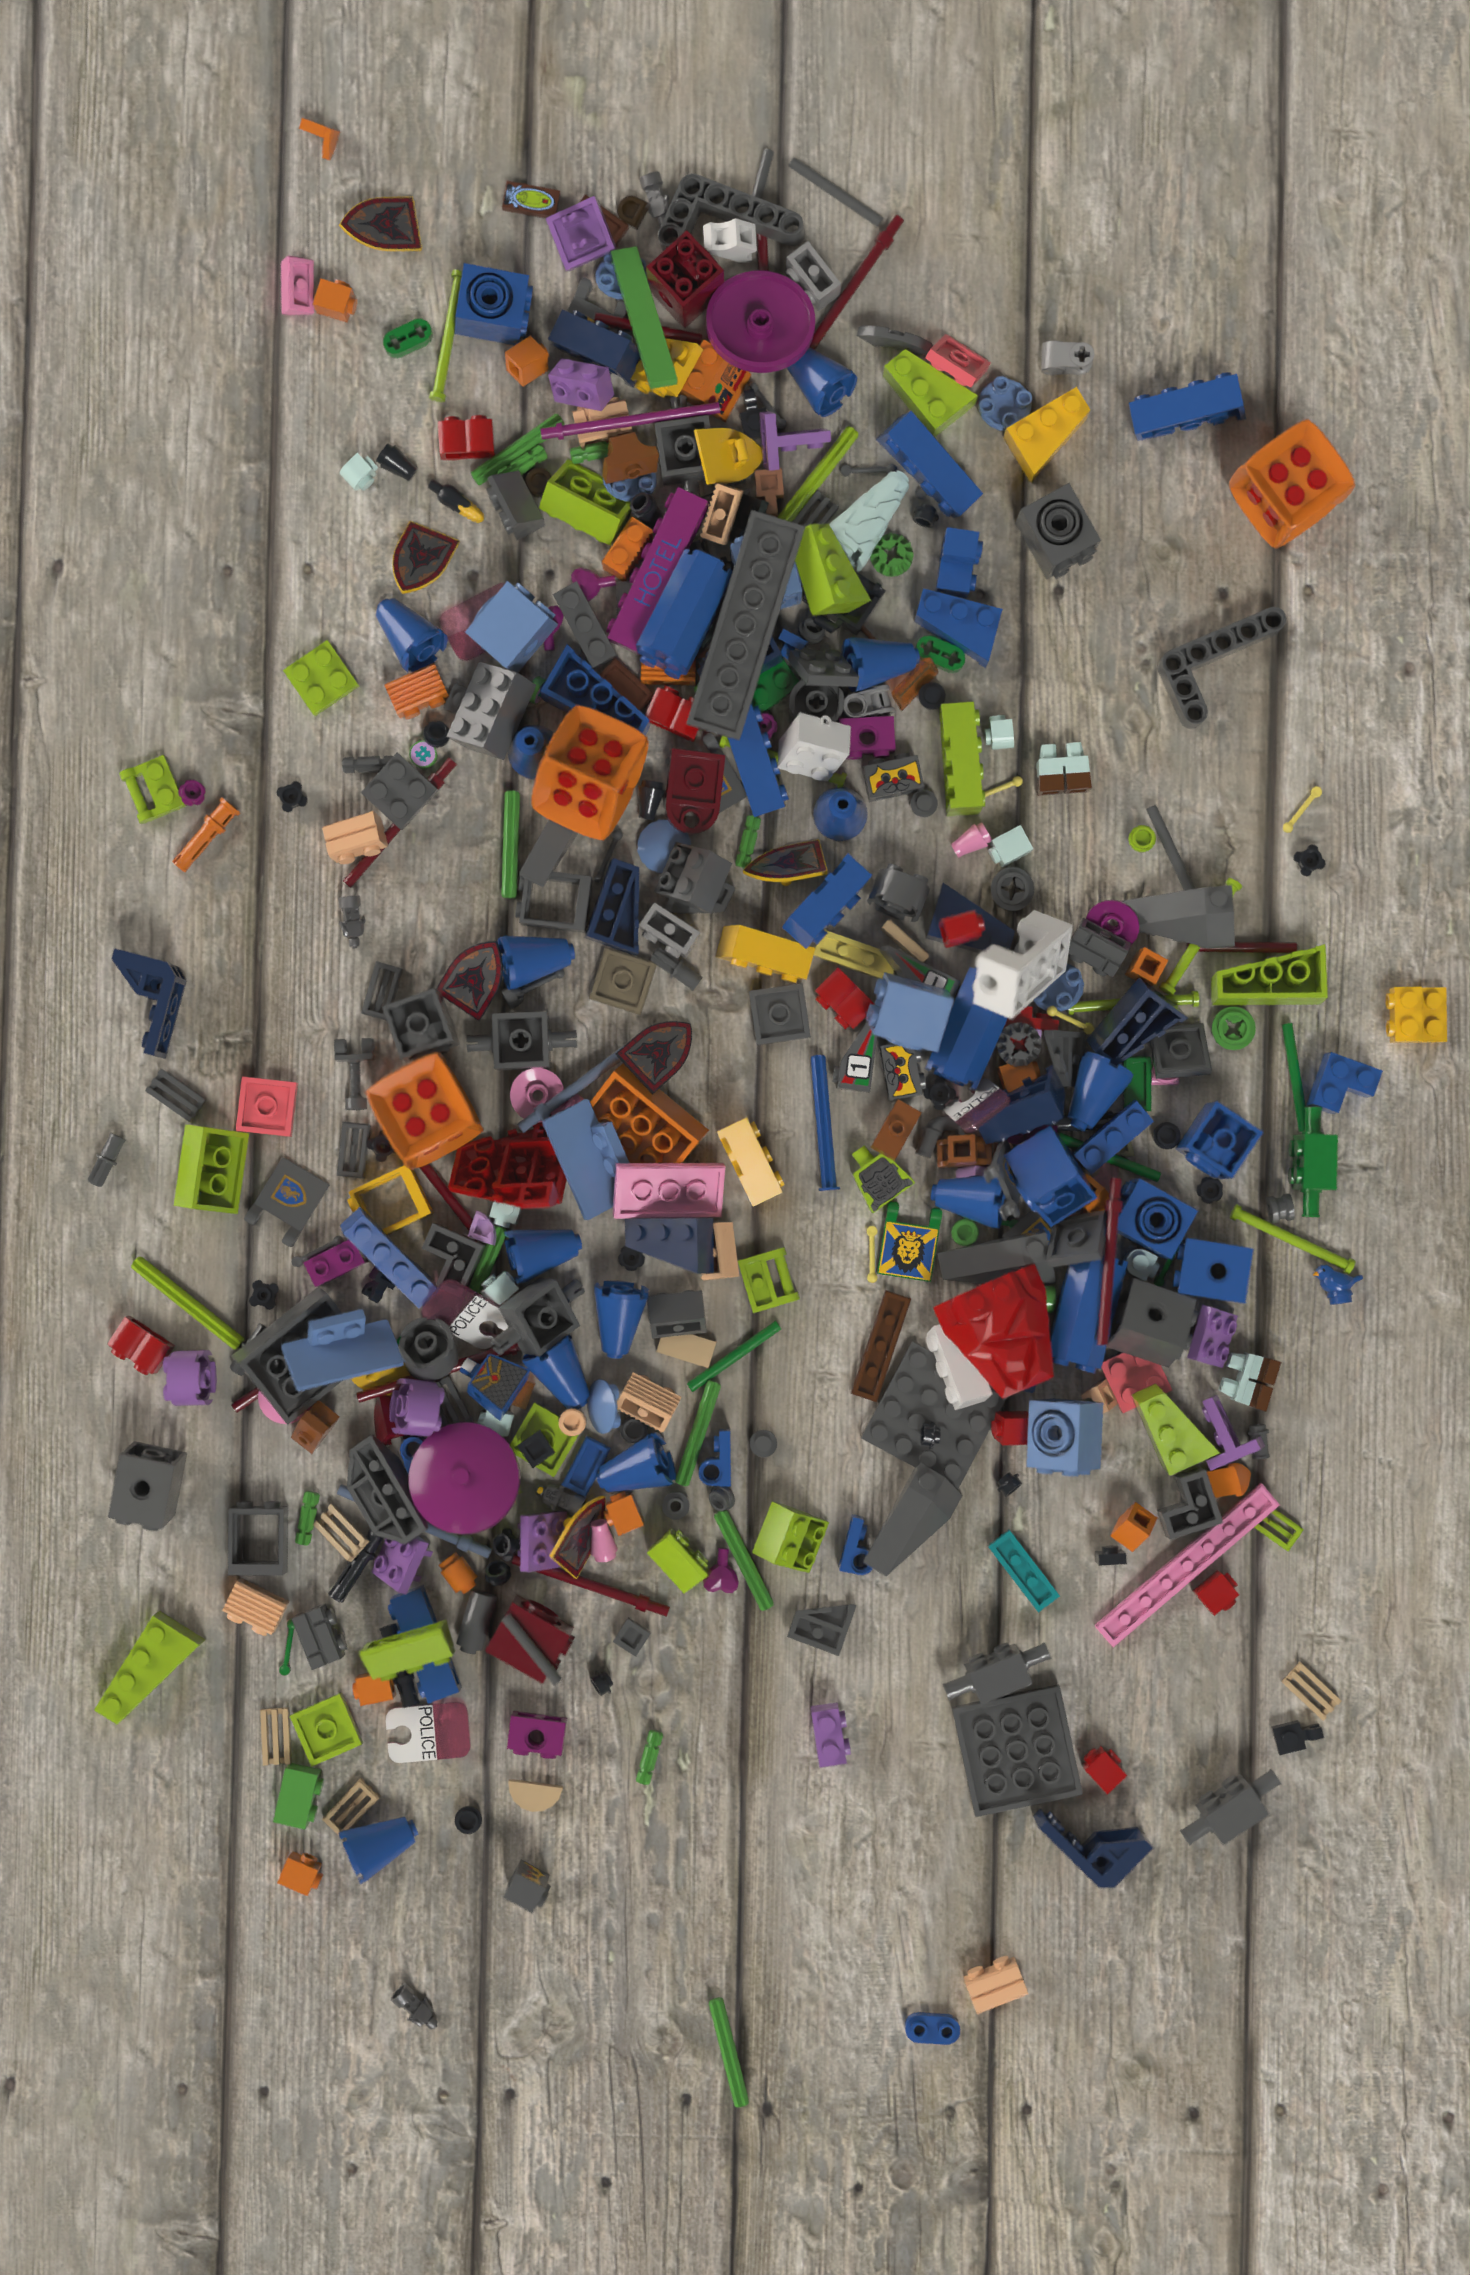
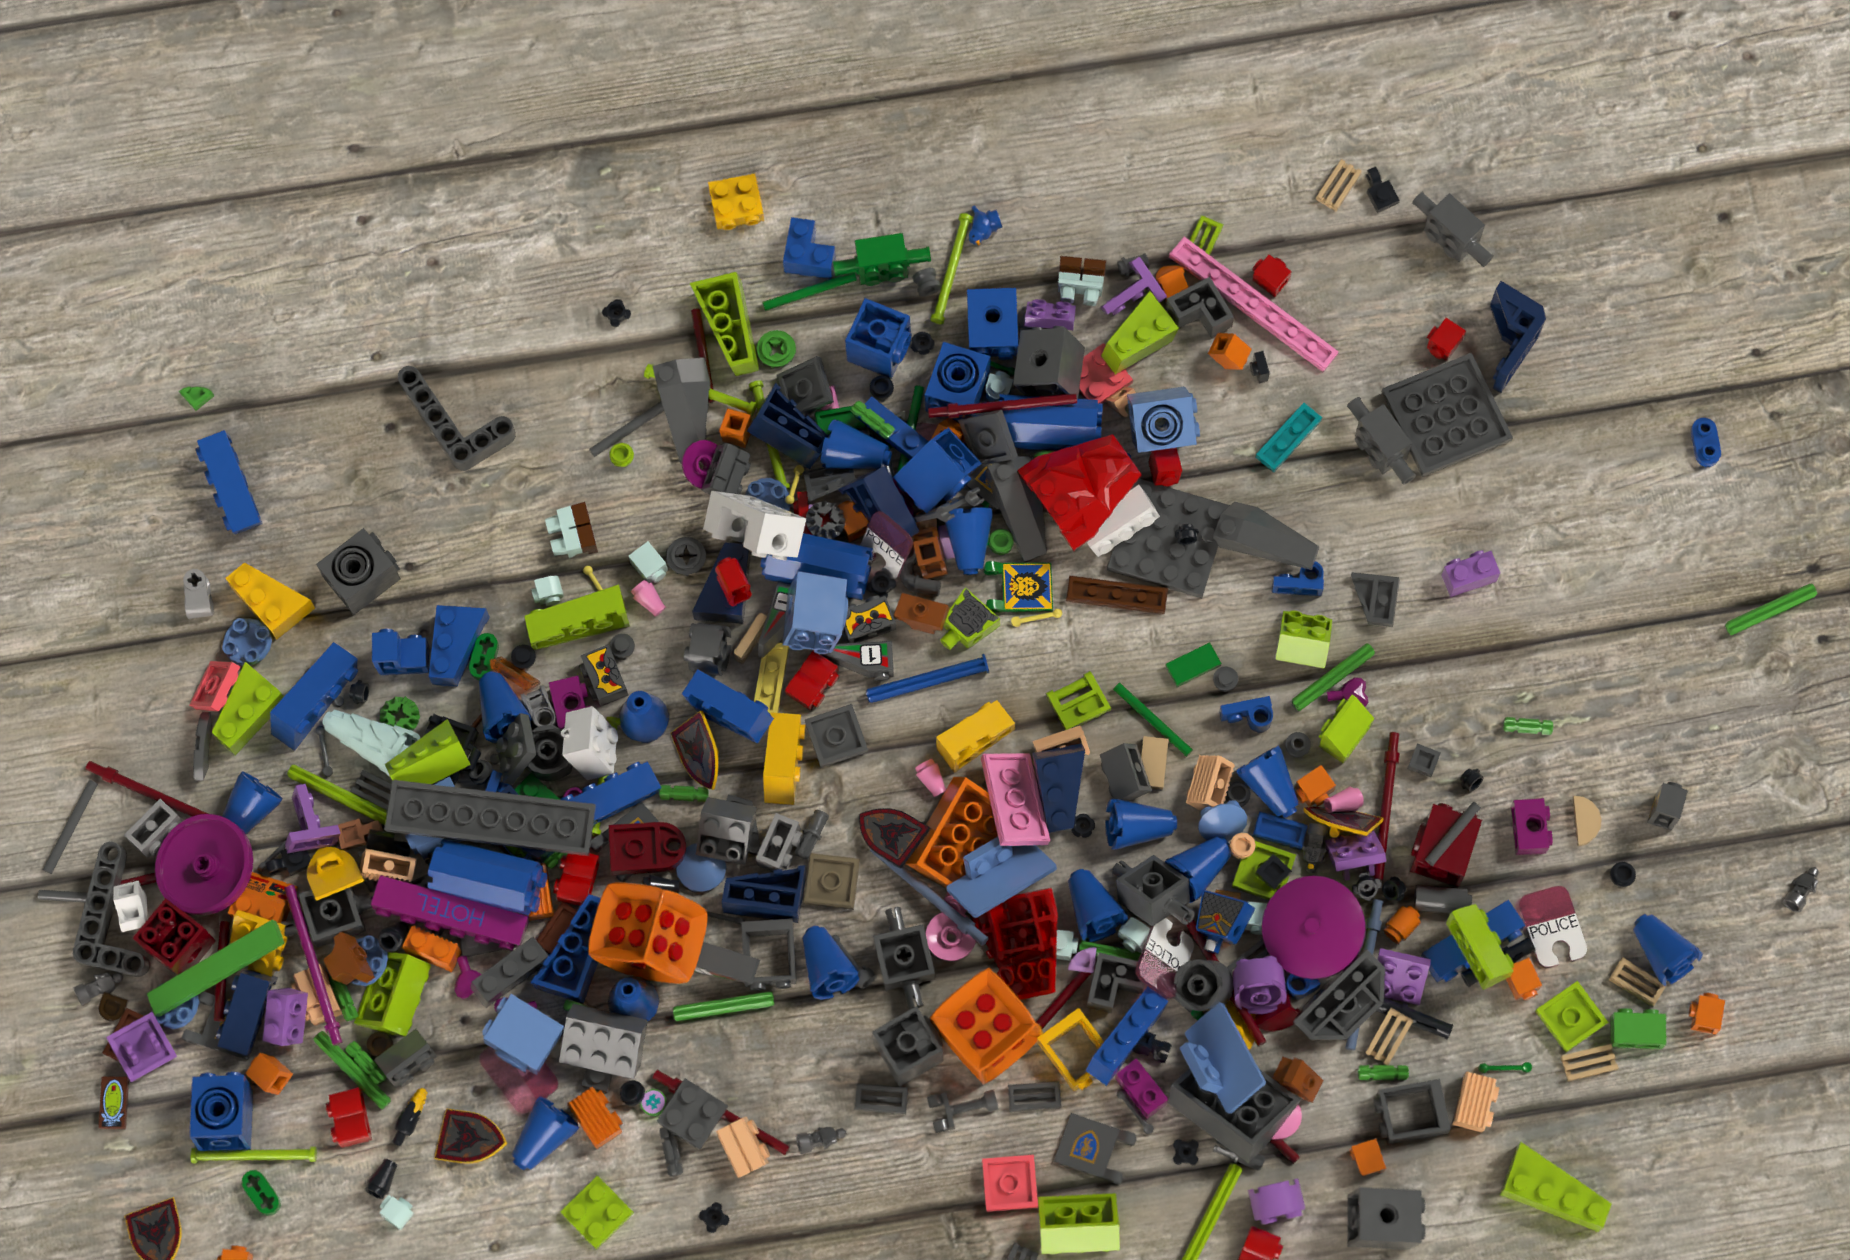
camera: 100 degrees left, 15 degrees down
dark grey brick [292,1603,347,1670] -> none
black plate [366,1130,396,1162] -> none
shield [436,940,503,1021] -> none
bright green axle [675,1380,721,1486] -> none
dark grey plate [709,1486,735,1511] -> none
light nougat brick [963,1956,1028,2014] -> none
black plate [997,1472,1023,1497] -> none
orange piece [1229,419,1355,549] -> none
light yellow hinge [1283,786,1322,833] -> none
none -> bright green tile [179,386,214,411]
none -> bright green axle [851,401,895,439]
none -> bright pink cone [915,758,946,797]
none -> green tile [1165,642,1222,687]
none -> orange panel [1349,1139,1386,1176]

